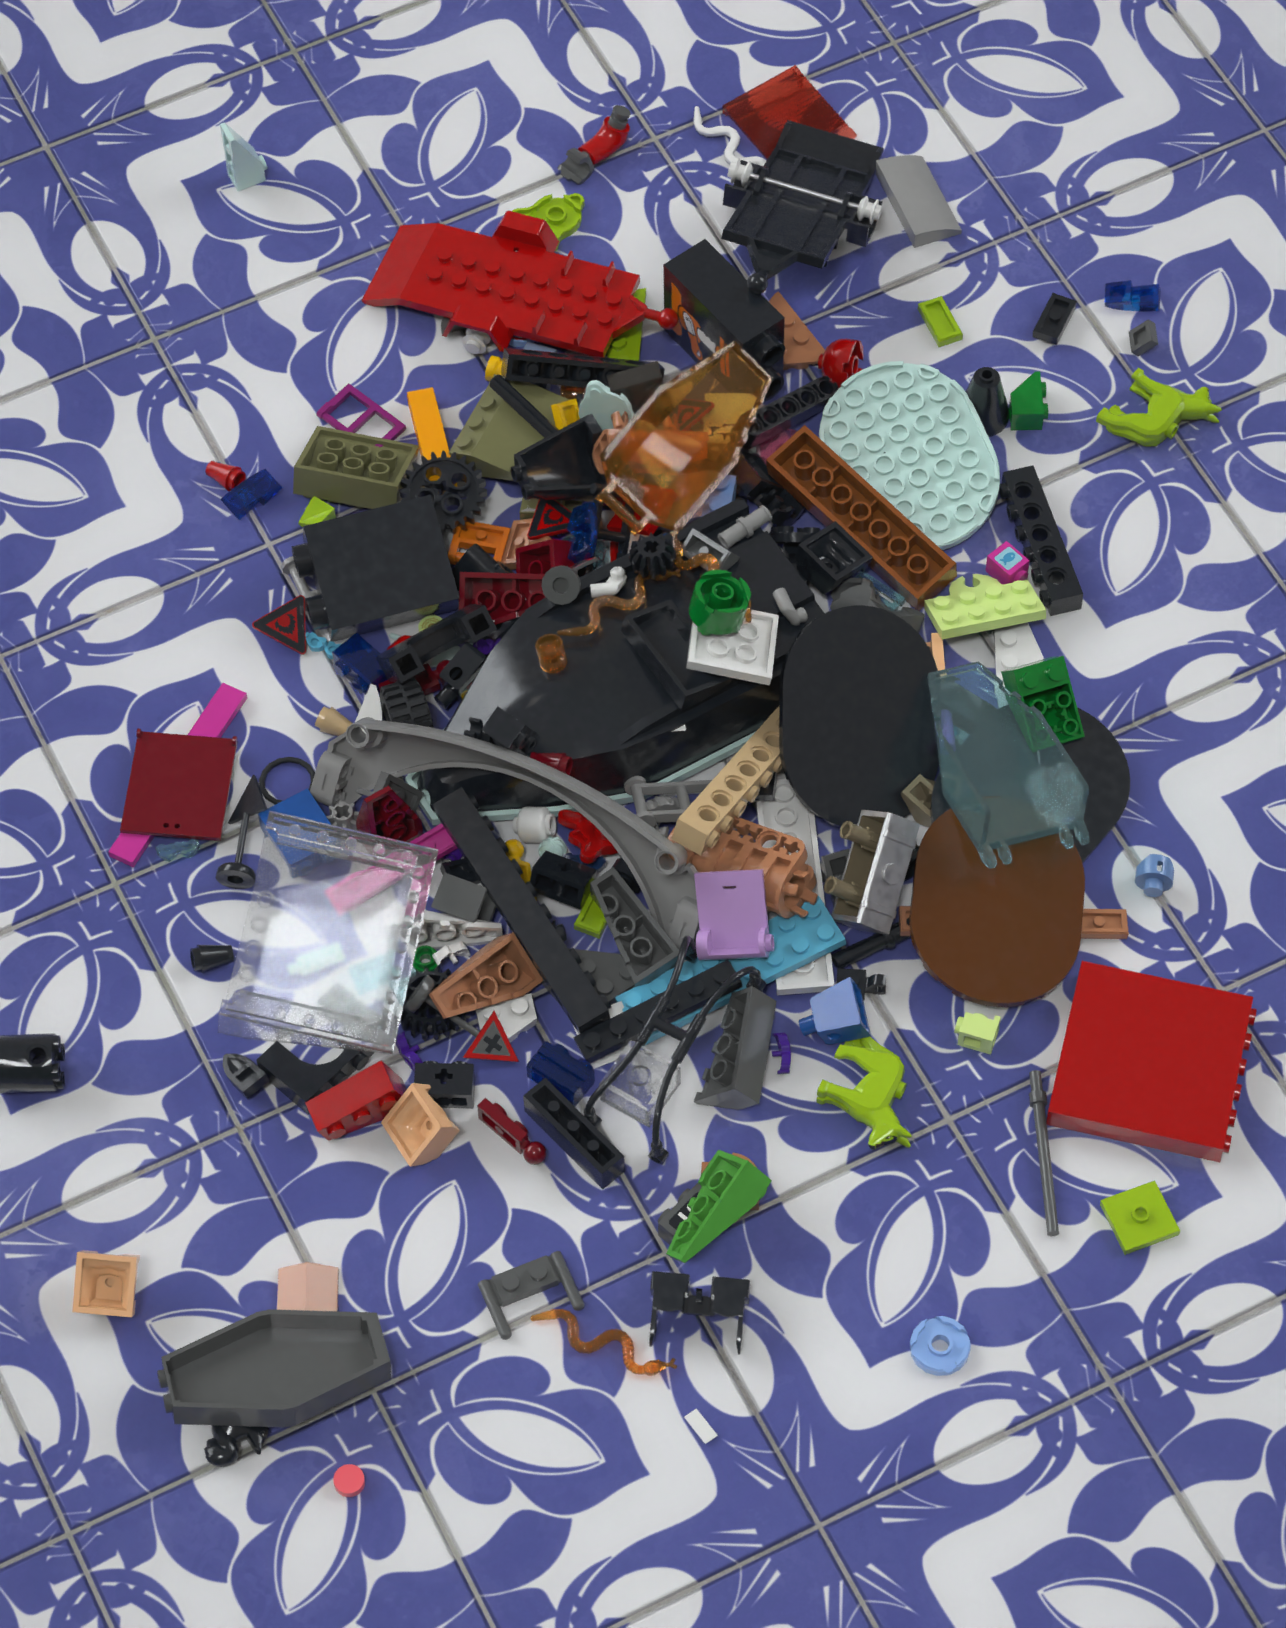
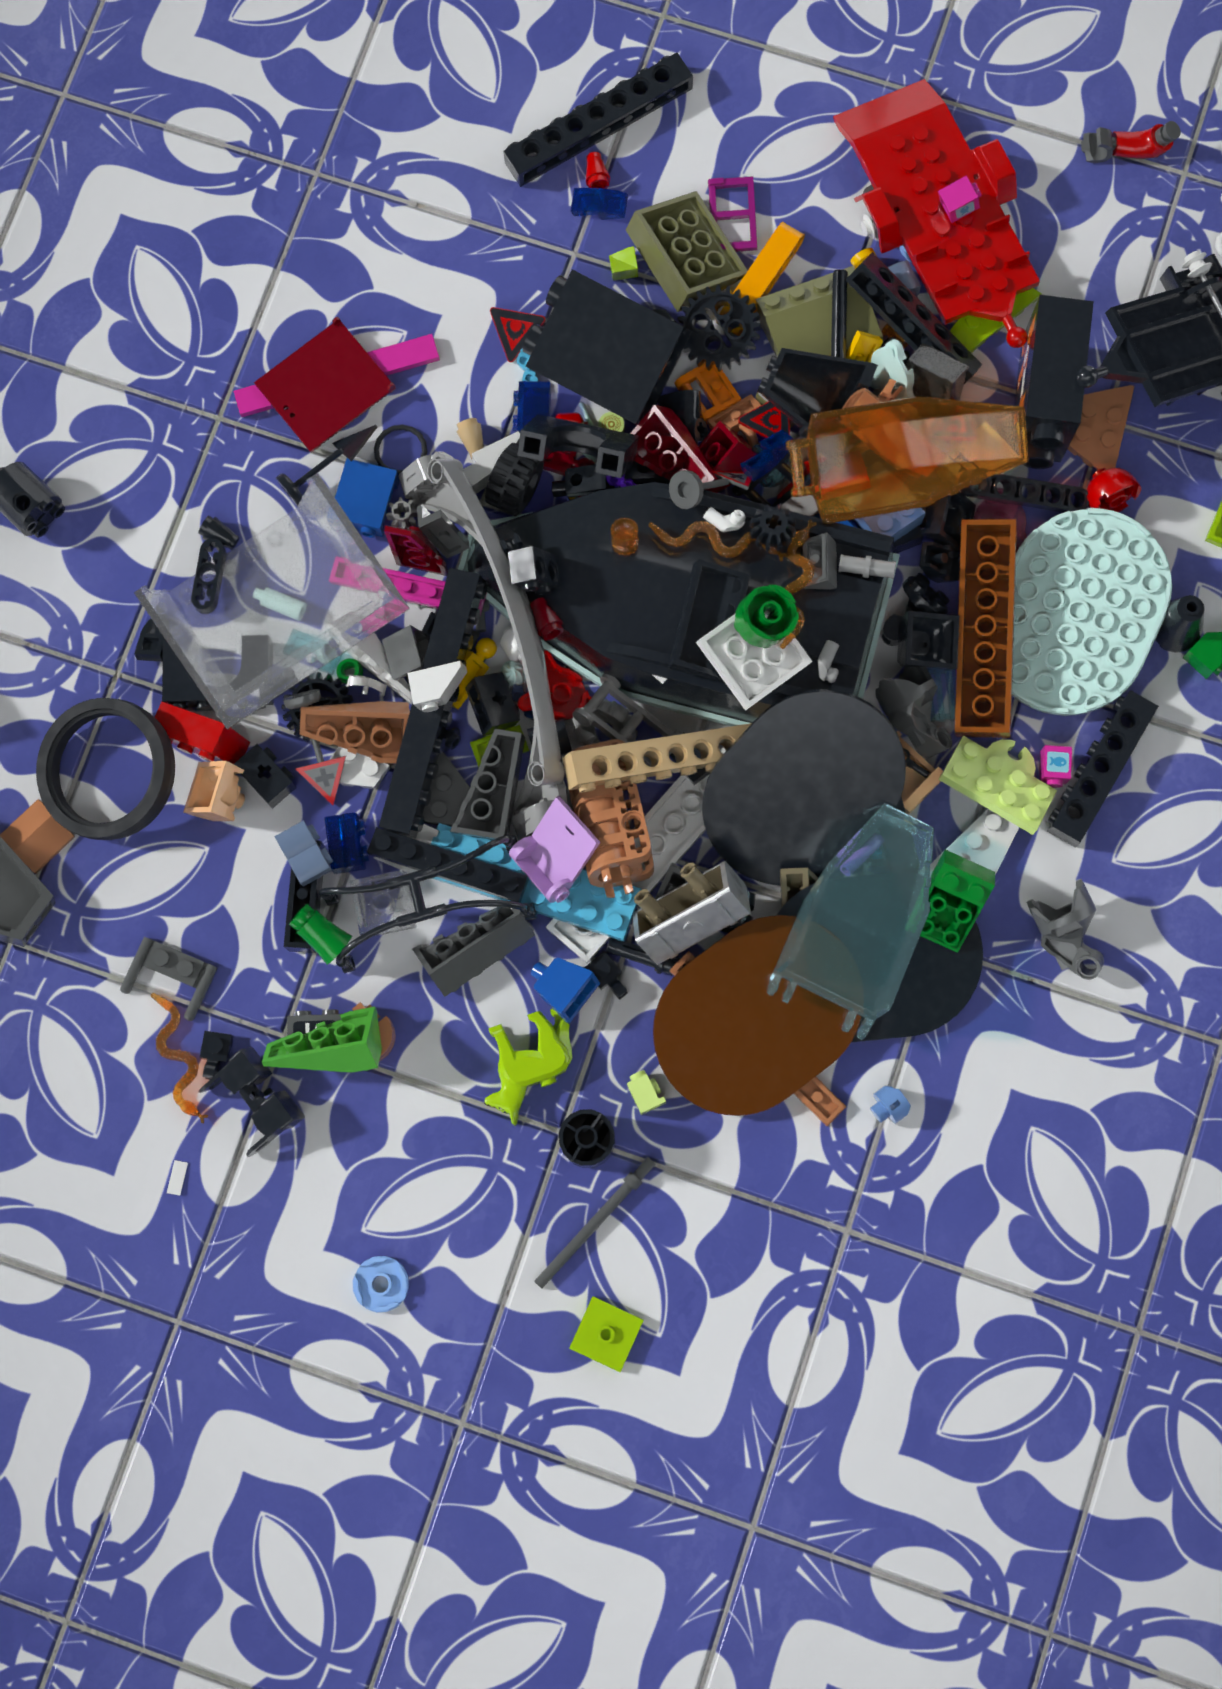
camera: 50 degrees right, 20 degrees up
clear light blue piece [155,839,200,862] -> none
dark purple piece [394,1031,423,1071] -> none
dark red plate [477,1098,547,1165] -> none
lime tile [512,193,585,251] -> none
dark purple piece [772,1032,791,1074] -> none
red brick [1046,961,1257,1163] -> none
none -> black tyre [36,698,175,840]
none -> black beam [191,538,227,614]
none -> black plate [199,1031,233,1080]
none -> sand blue brick [274,820,333,887]
none -> green plant [289,904,353,965]
none -> white slope [407,661,467,712]
none -> black brick [503,52,693,187]
none -> black cylinder [559,1109,615,1168]
none -> dark pink brick [938,176,981,223]
none -> dark grey piece [1026,879,1104,980]

